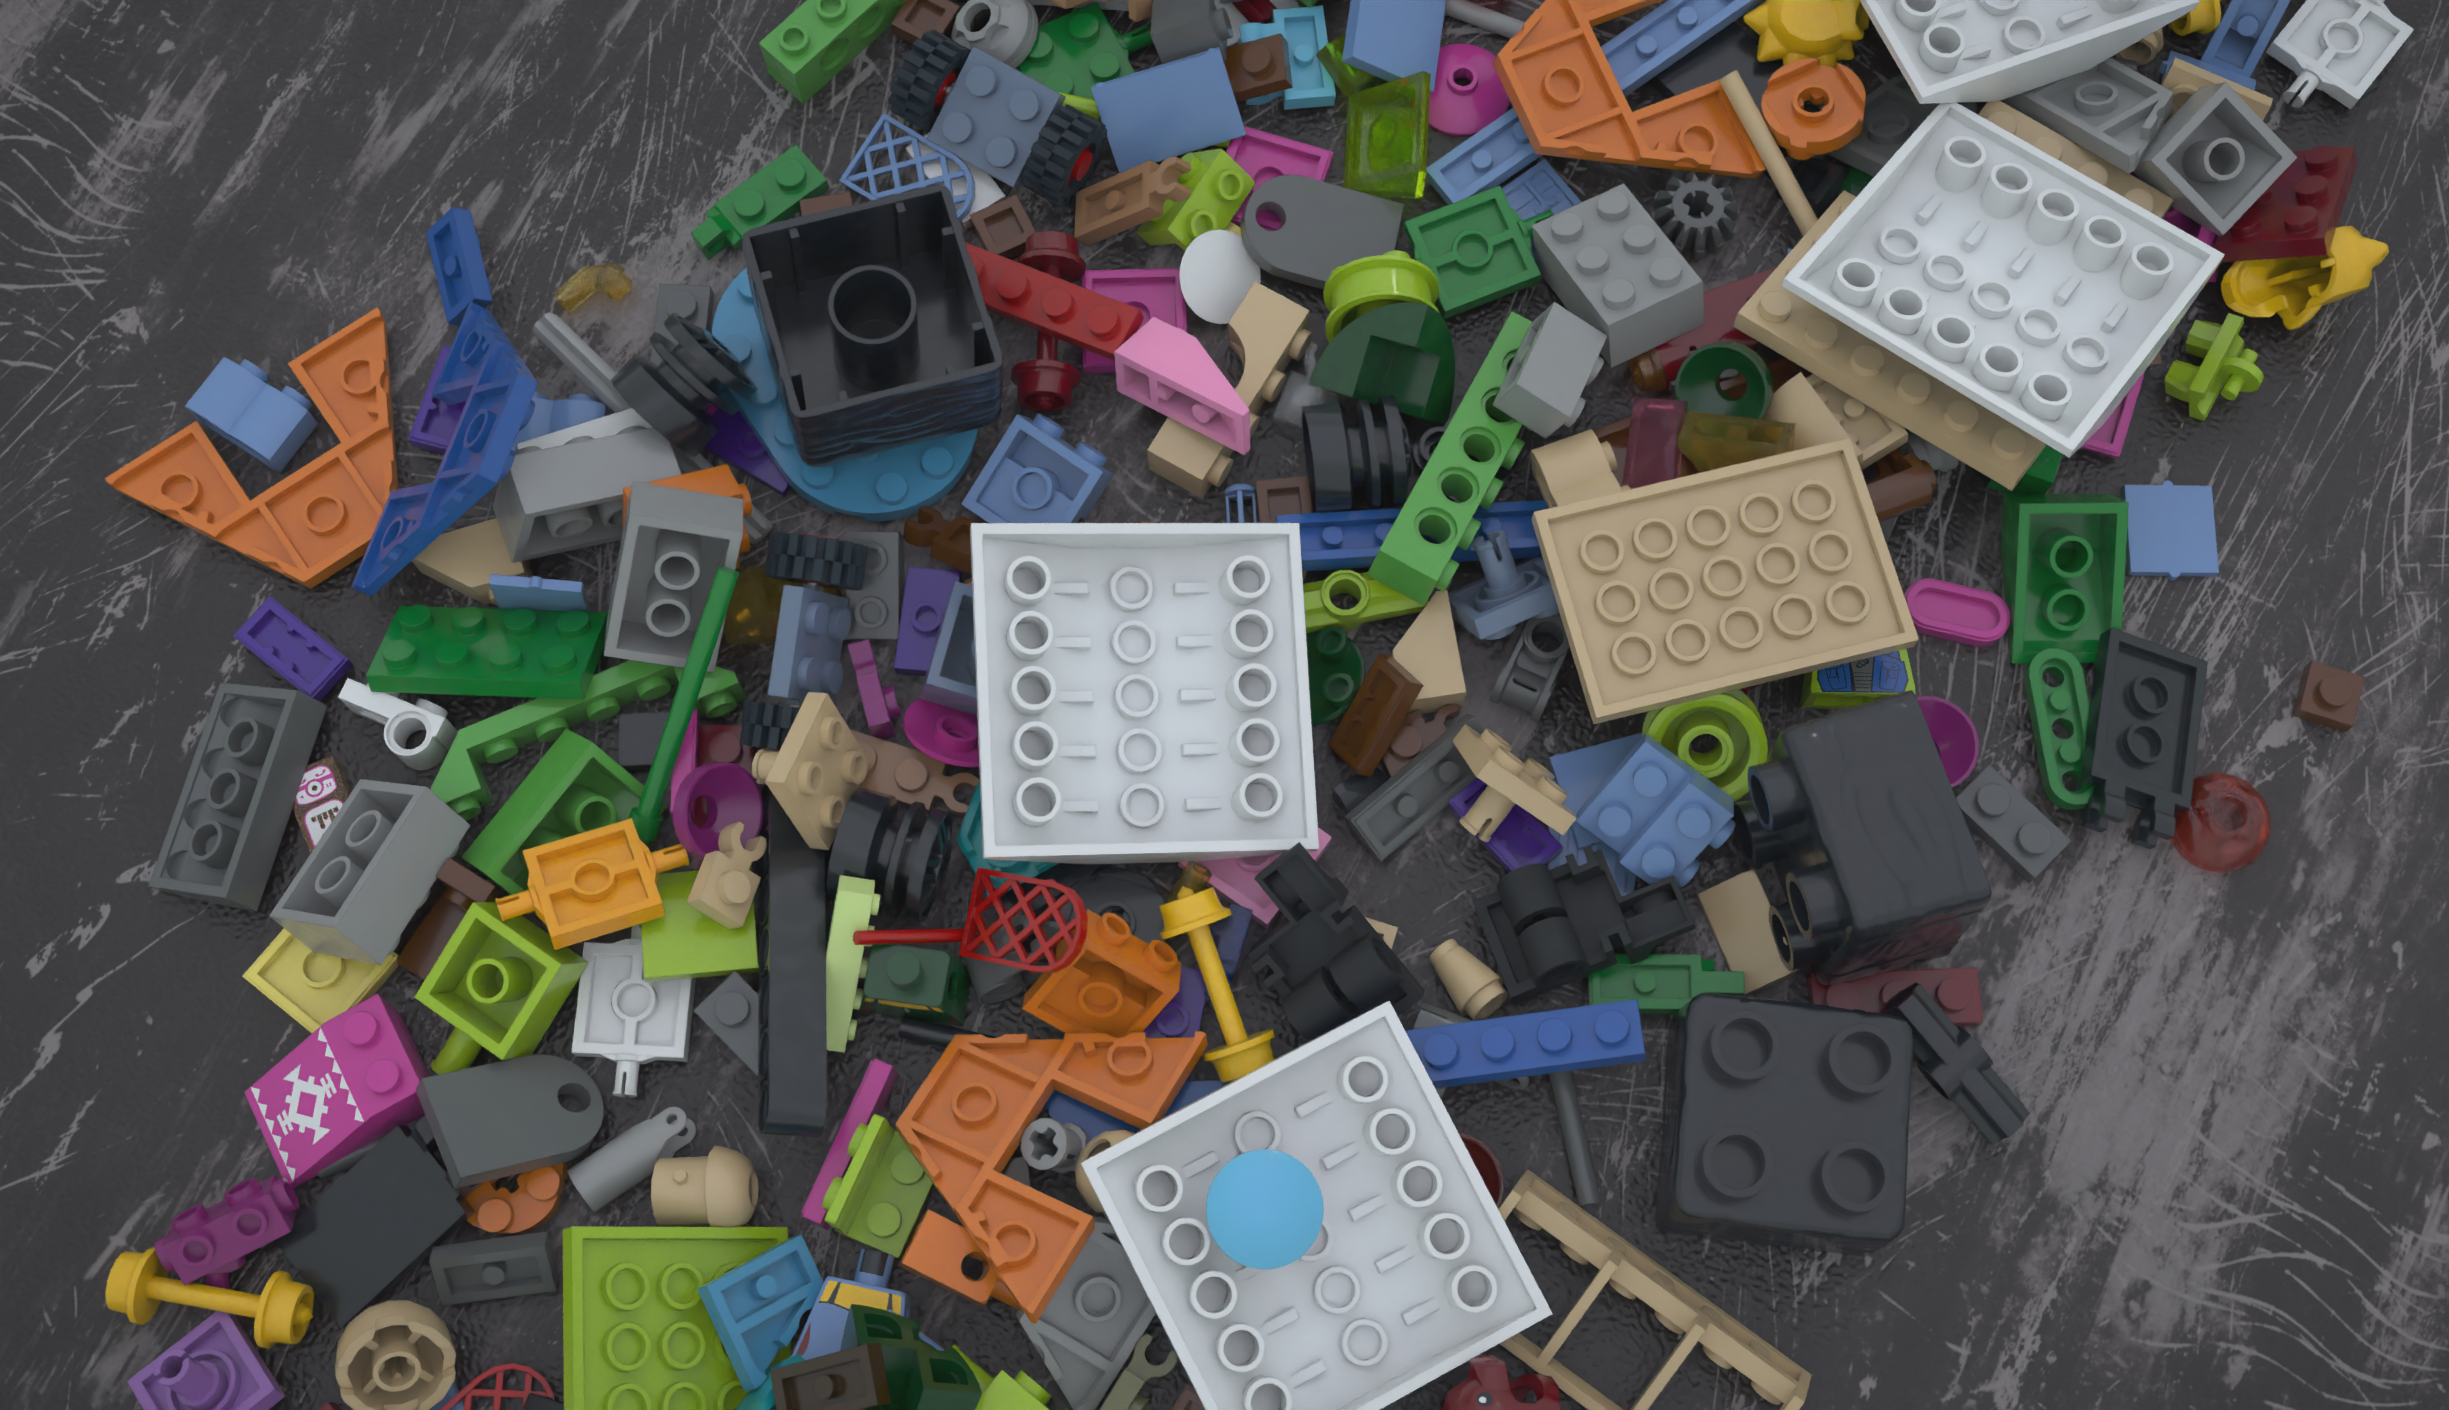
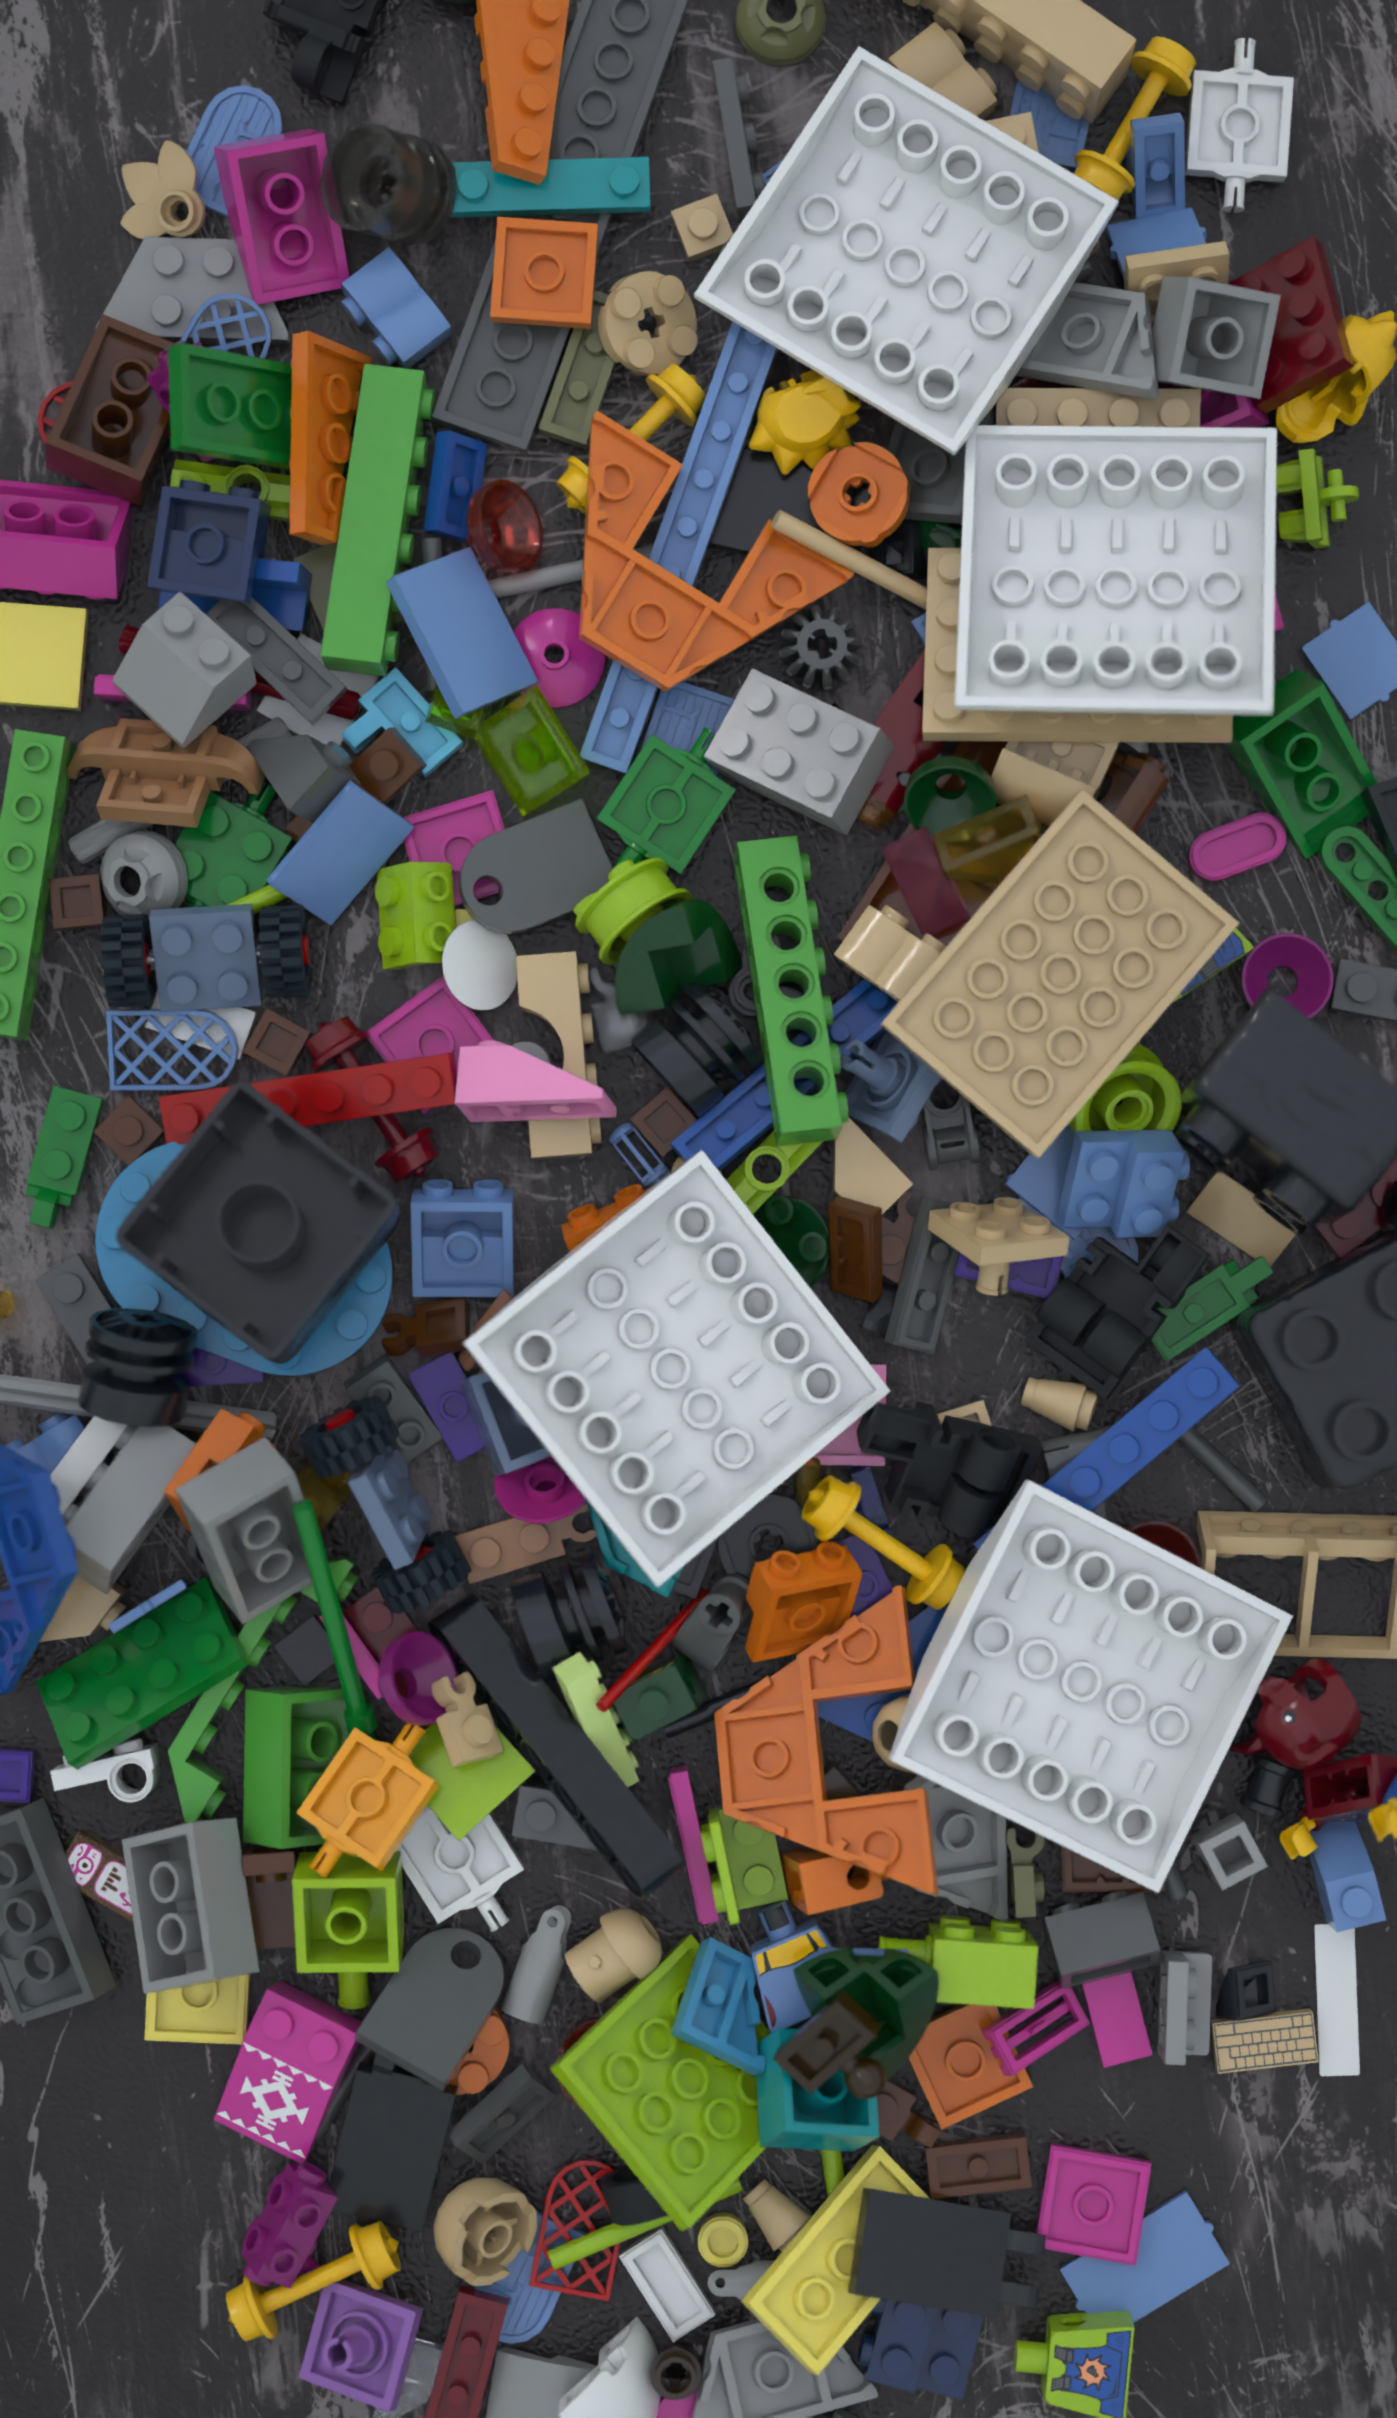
camera: 40 degrees left, 15 degrees up
tan plate [752,692,870,850] -> none
magenta plate [848,639,901,740] -> none
red window [959,867,1088,973] -> none
light grey bush [1021,1118,1090,1174] -> none
medium nougat plate [1074,156,1191,246] -> none
medium azure dish [1206,1149,1324,1269] -> none
light grey brick [1493,302,1607,439] -> none

